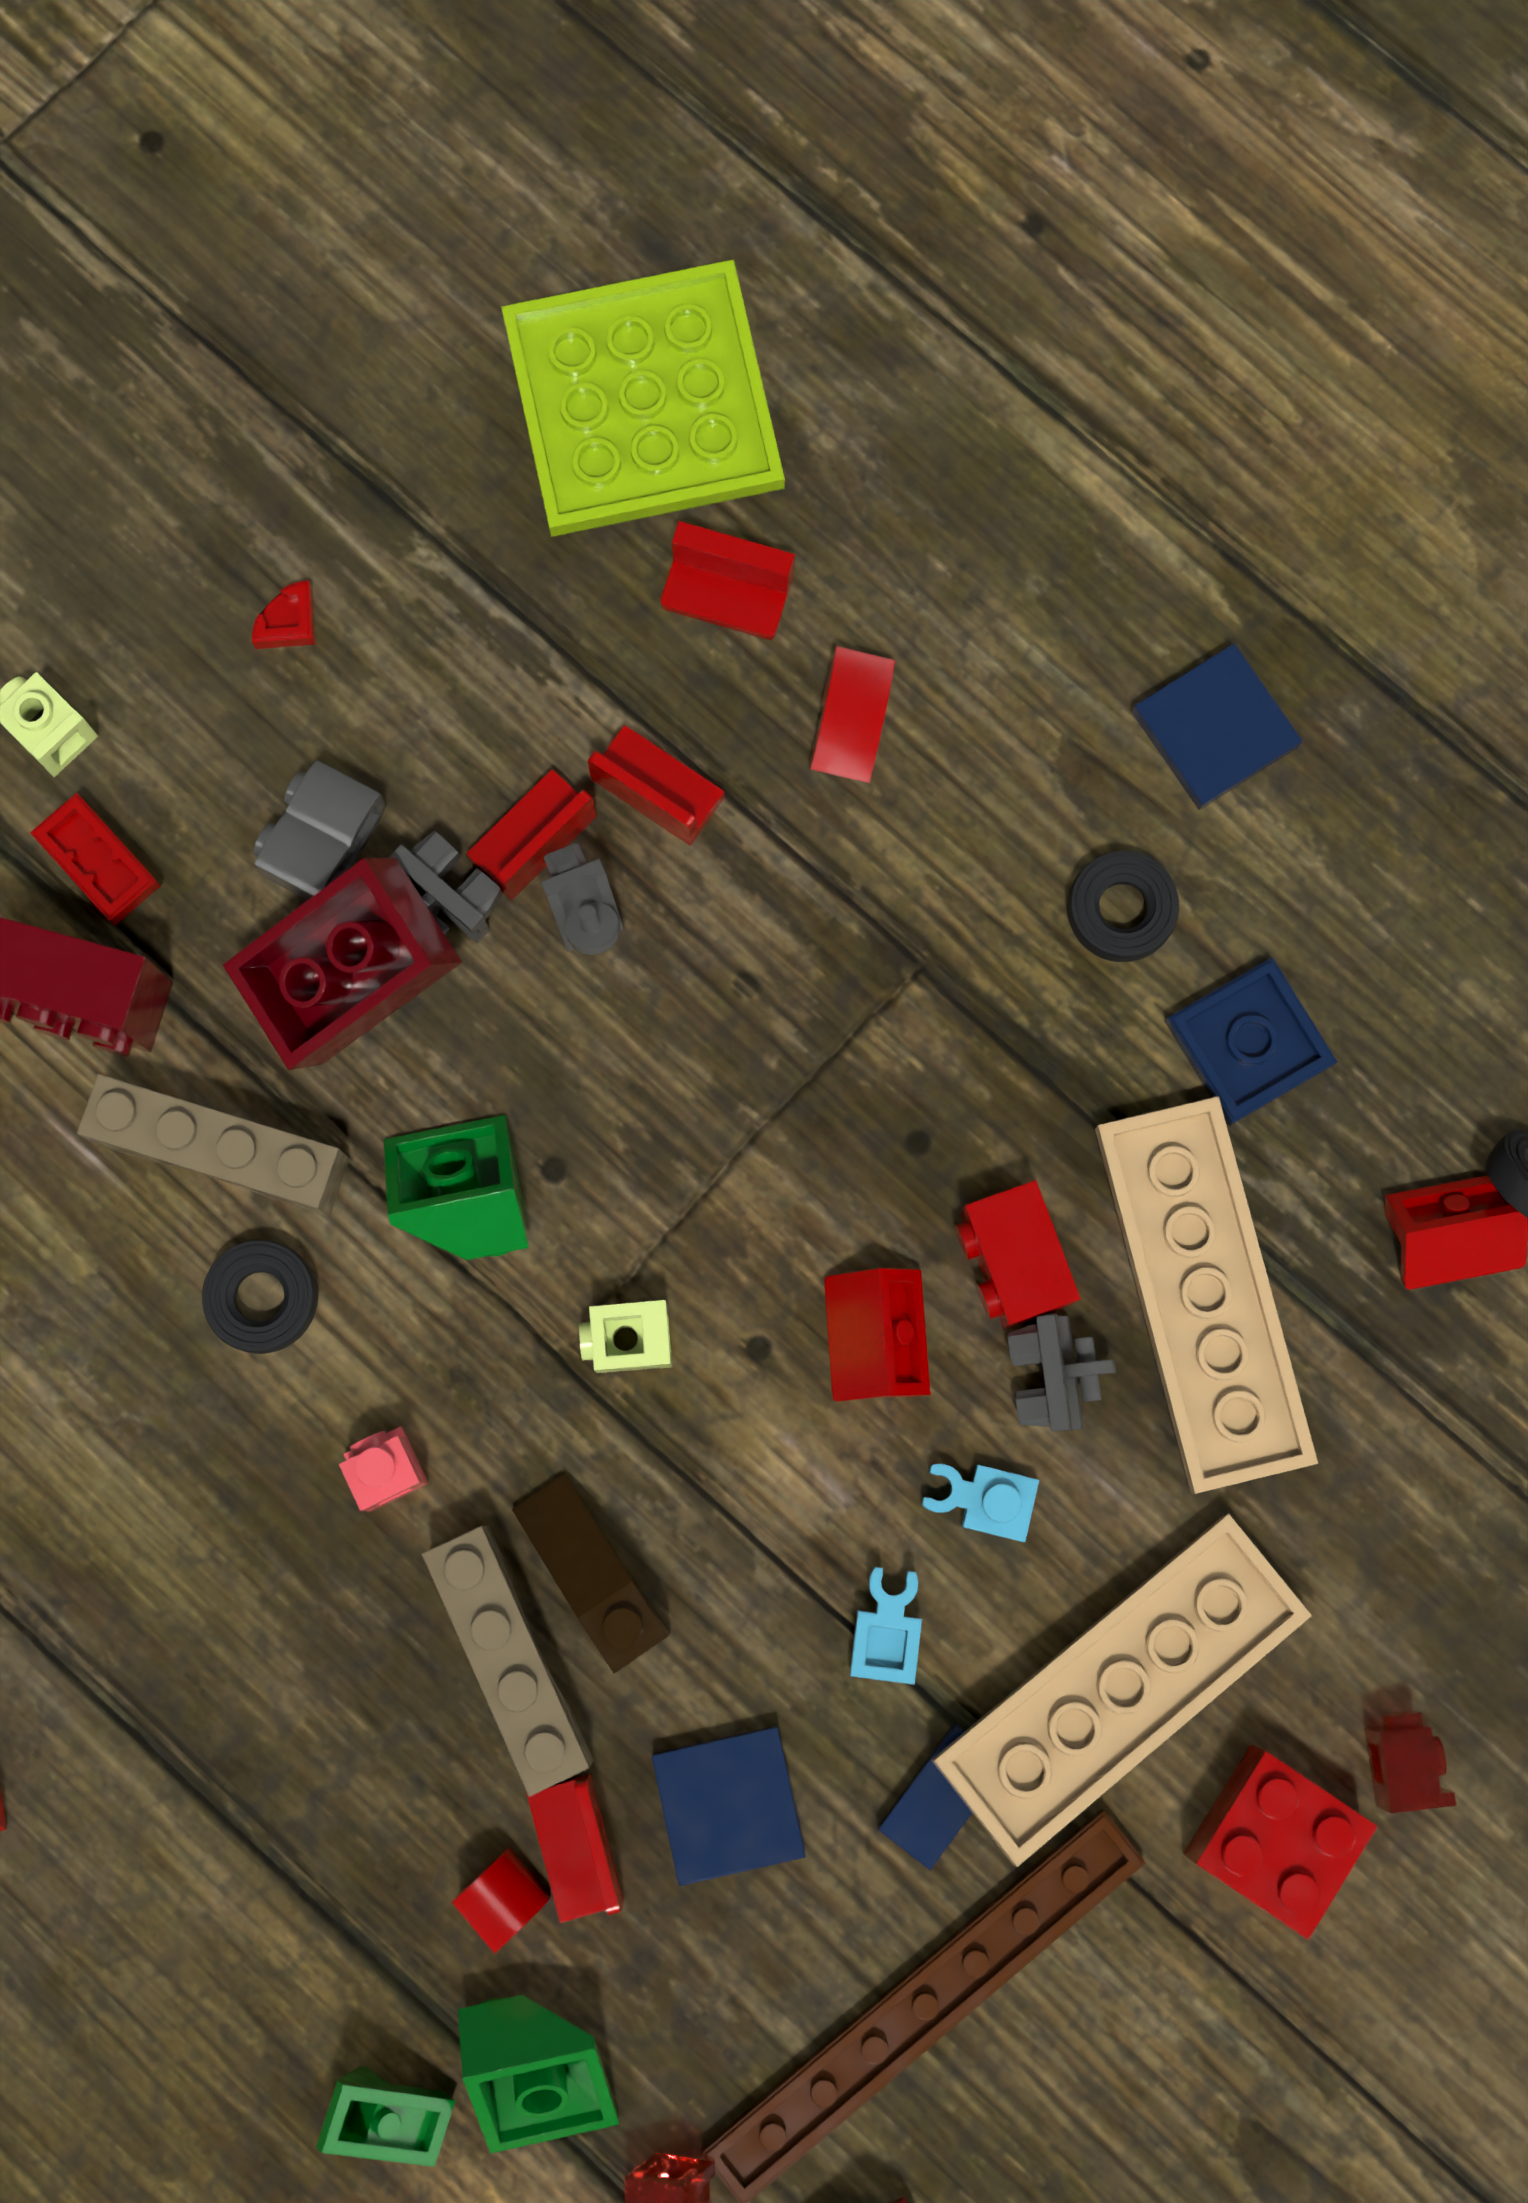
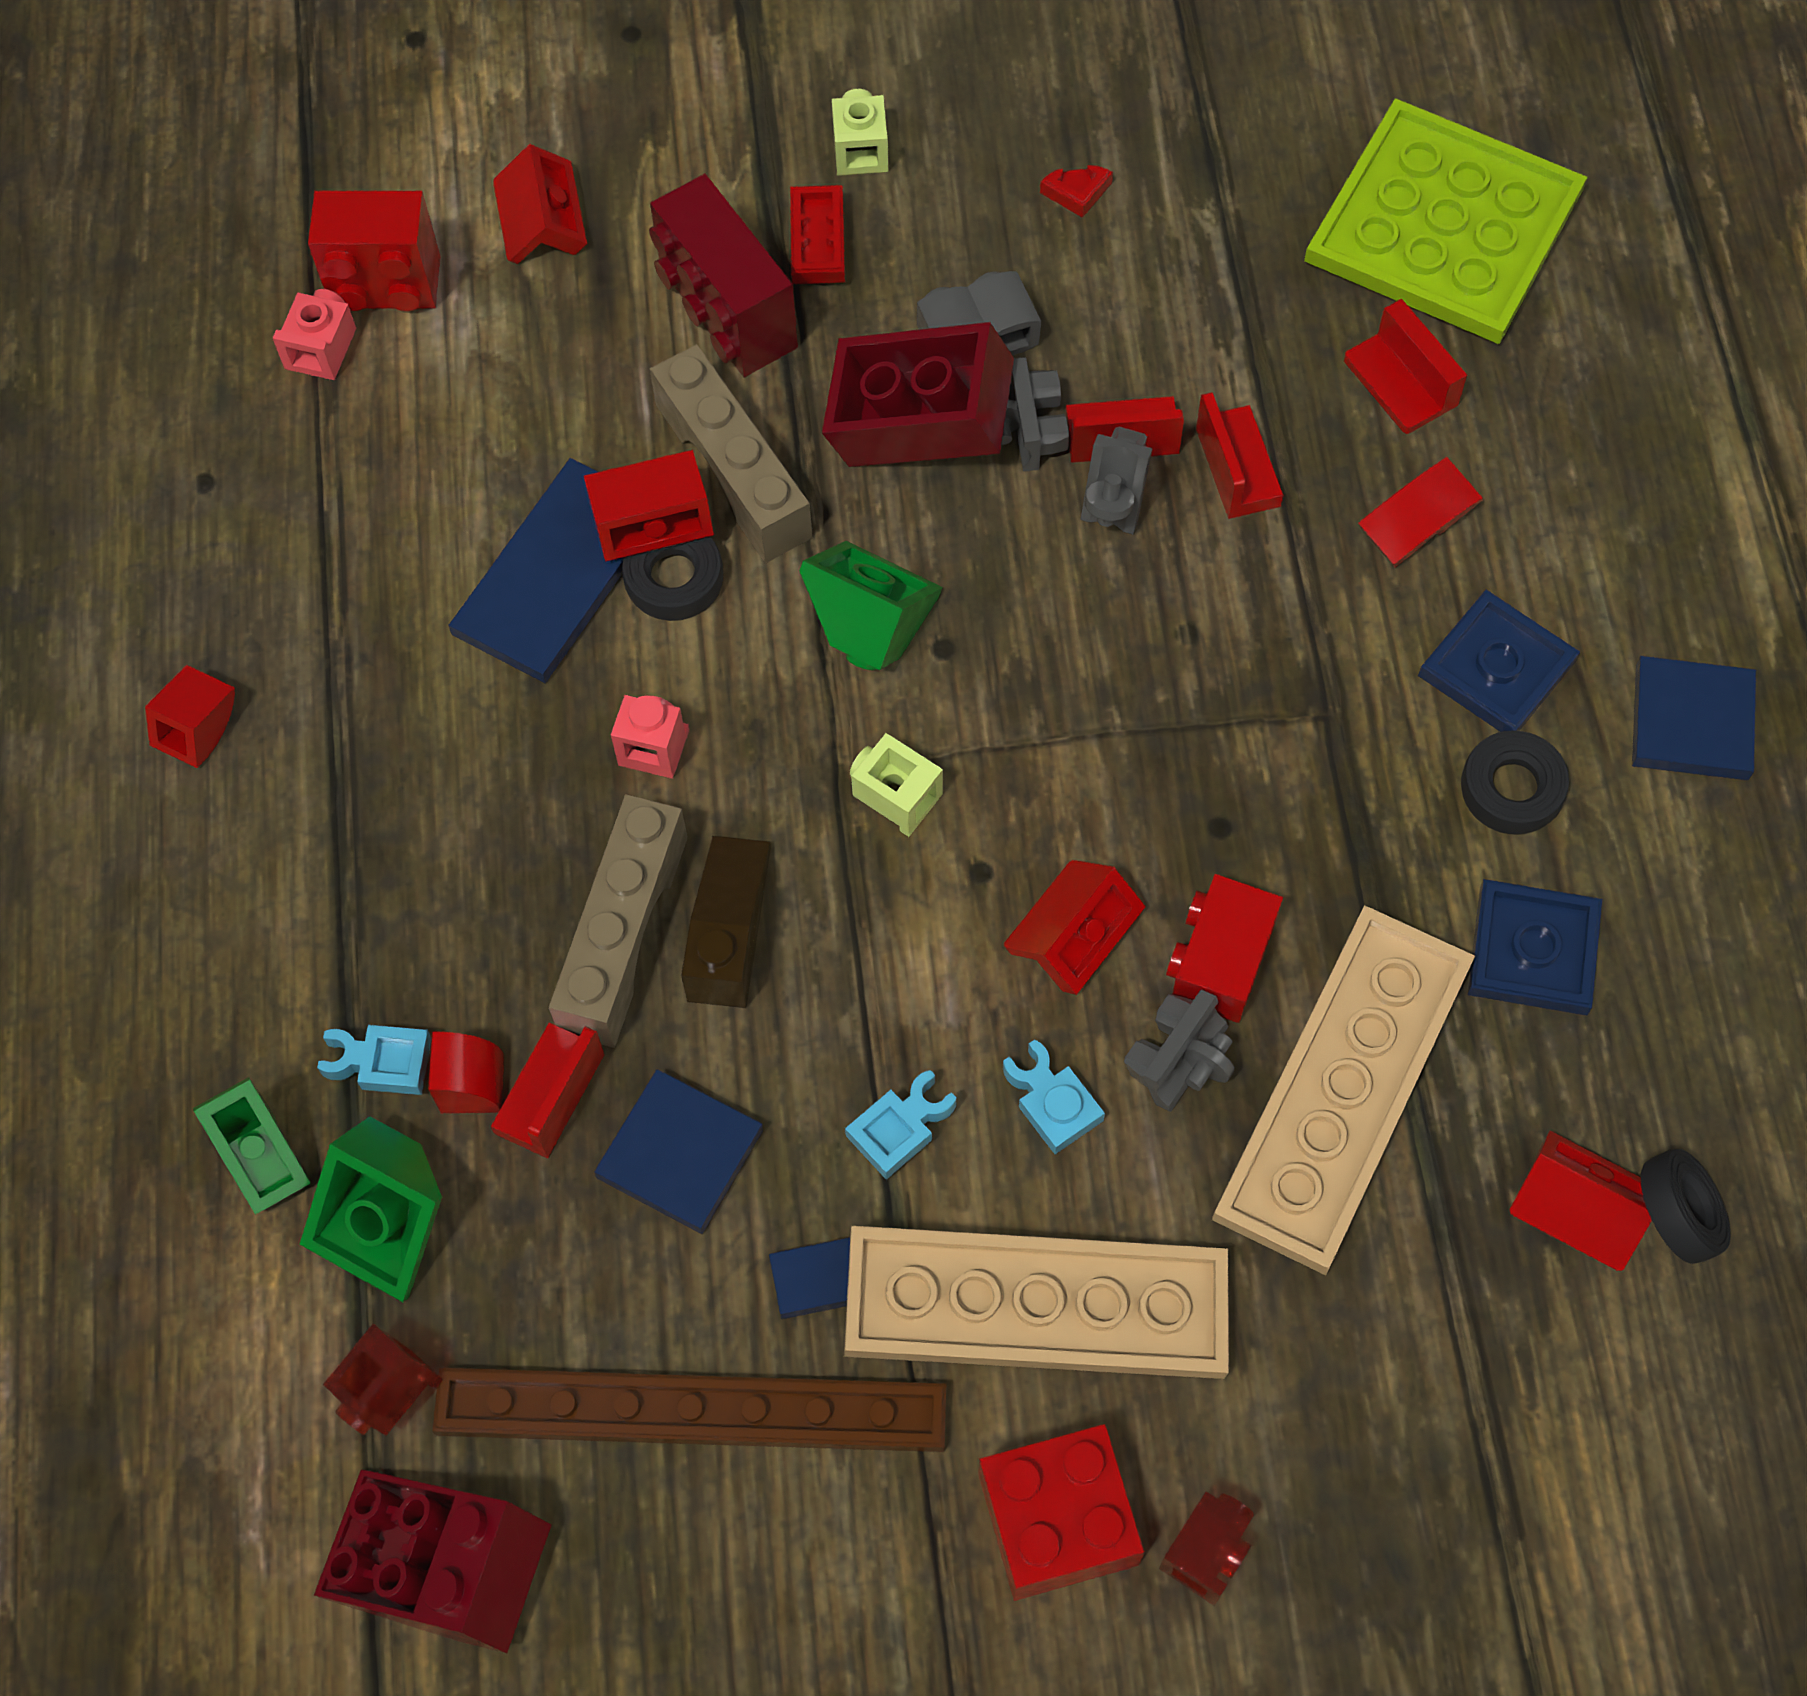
camera: 45 degrees right, 15 degrees down
none -> medium azure plate [317,1025,432,1095]
none -> dark blue tile [448,458,624,684]
none -> red brick [584,450,714,562]
none -> dark blue tile [1418,590,1580,732]

